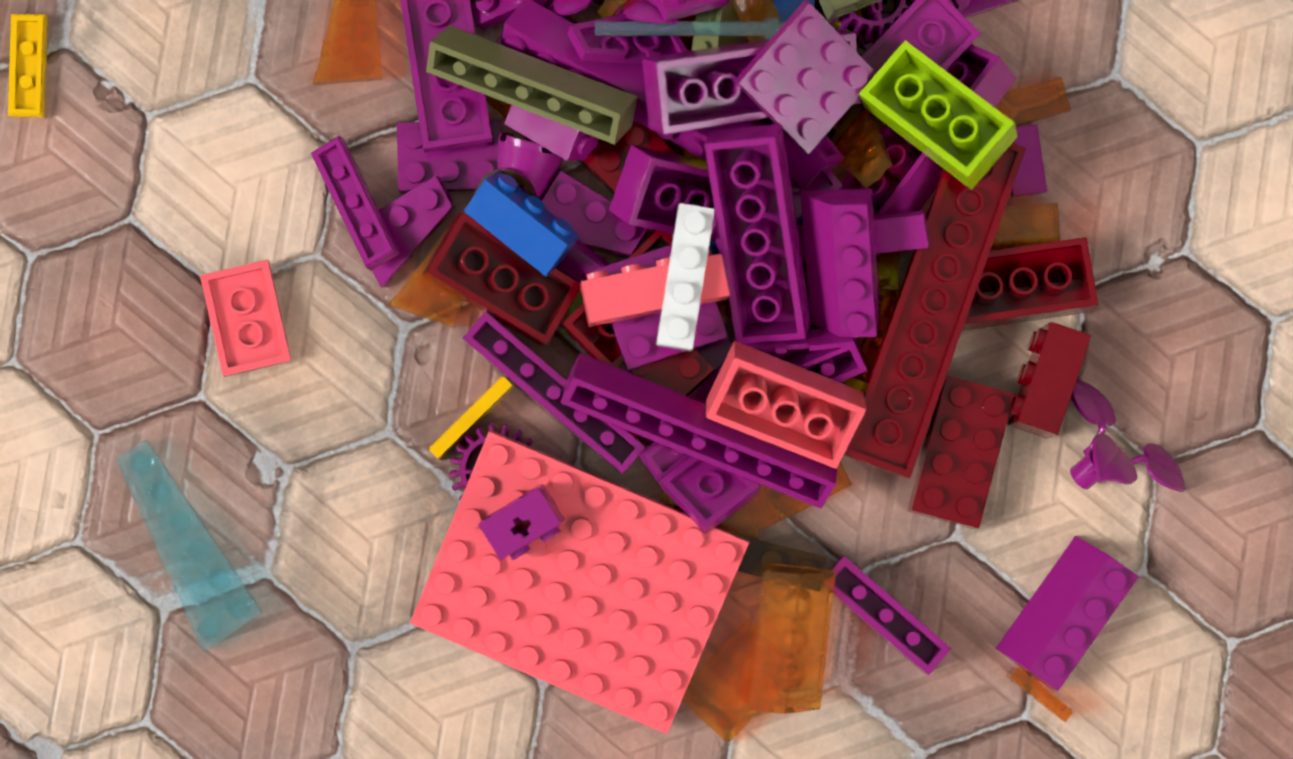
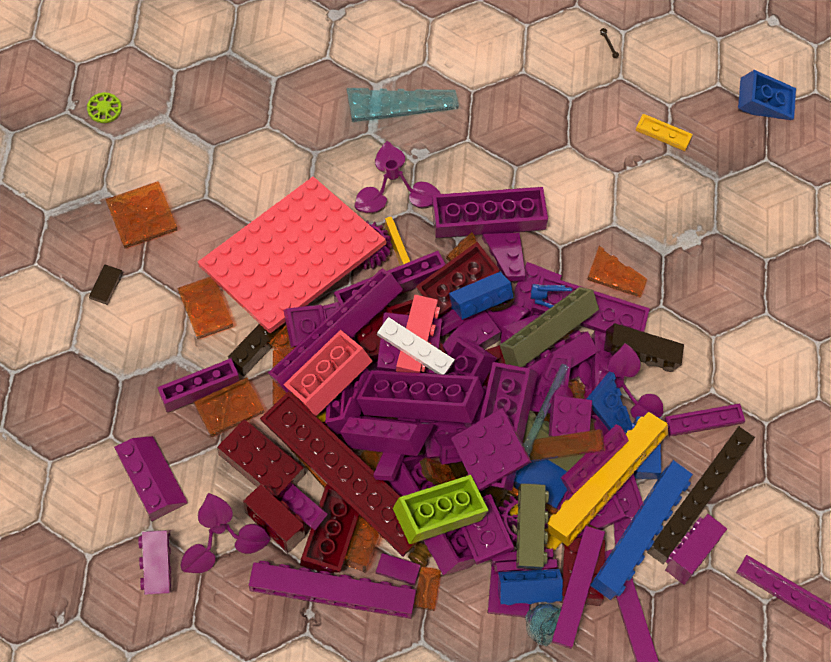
camera: 115 degrees right, 20 degrees down
coral plate [200,259,292,377] -> none
magenta tile [311,136,400,271] -> none
magenta brick [478,483,565,561] -> none
clear orange slope [749,563,836,714] -> none
clear orange tile [1005,667,1073,722] -> none
none -> wedge [138,530,171,595]
none -> clear orange plate [194,378,264,437]
none -> magenta brick [249,561,416,619]
none -> magenta plate [281,484,328,530]
none -> magenta plant [354,141,441,213]
none -> magenta brick [431,187,548,238]
none -> blue plant [530,284,572,308]

